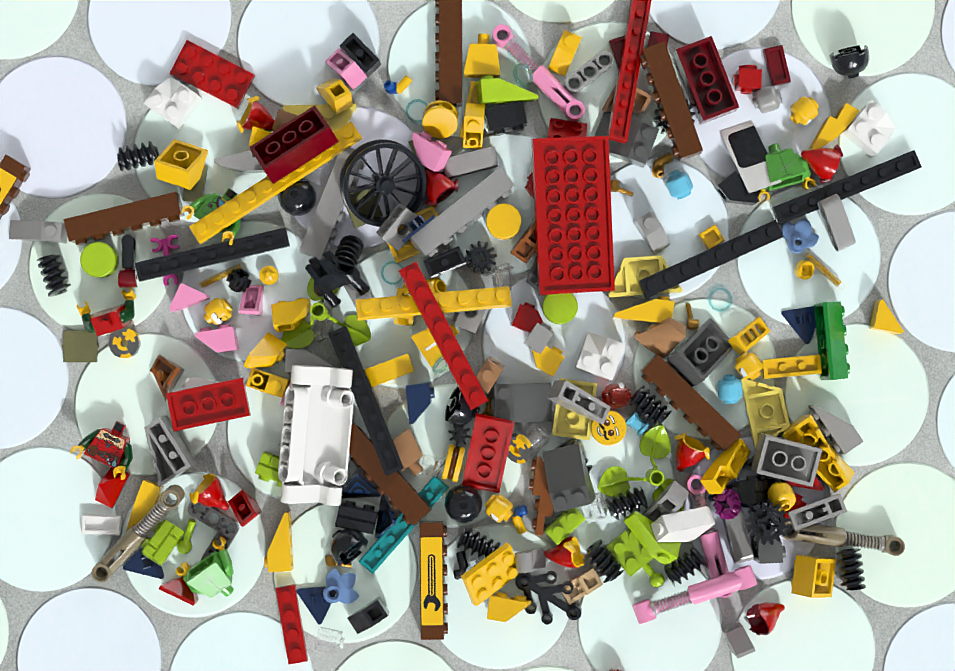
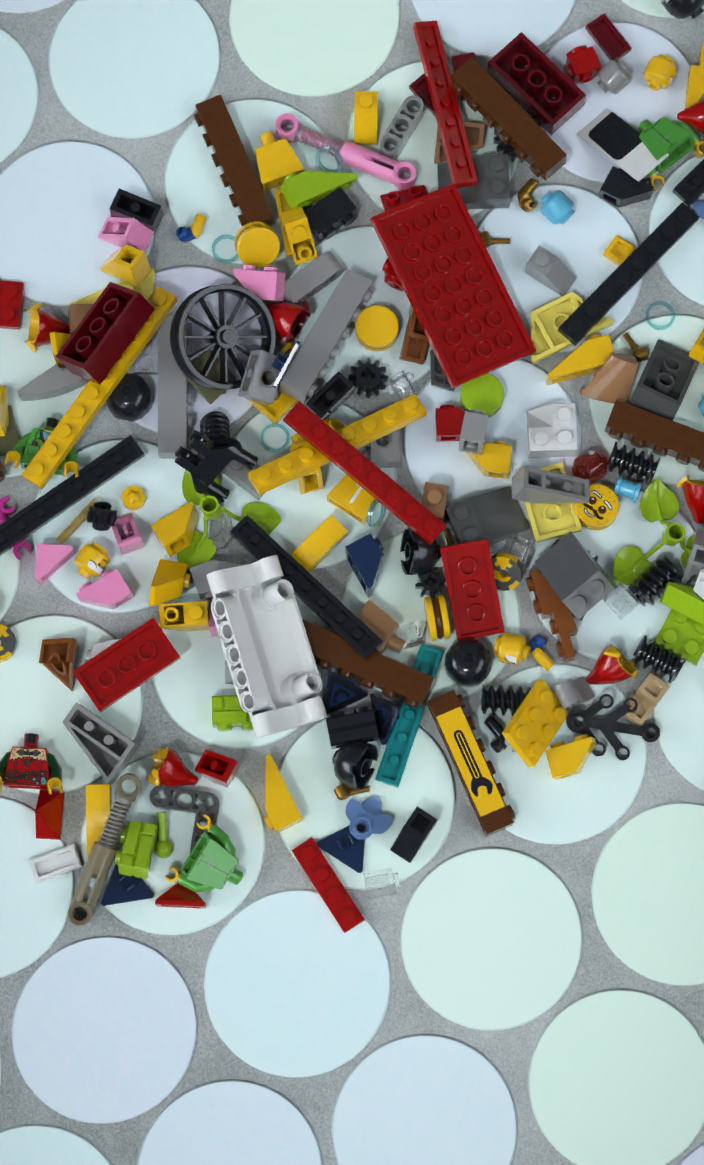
camera: 20 degrees left, 10 degrees down
lime brick [544,508,586,545] -> none

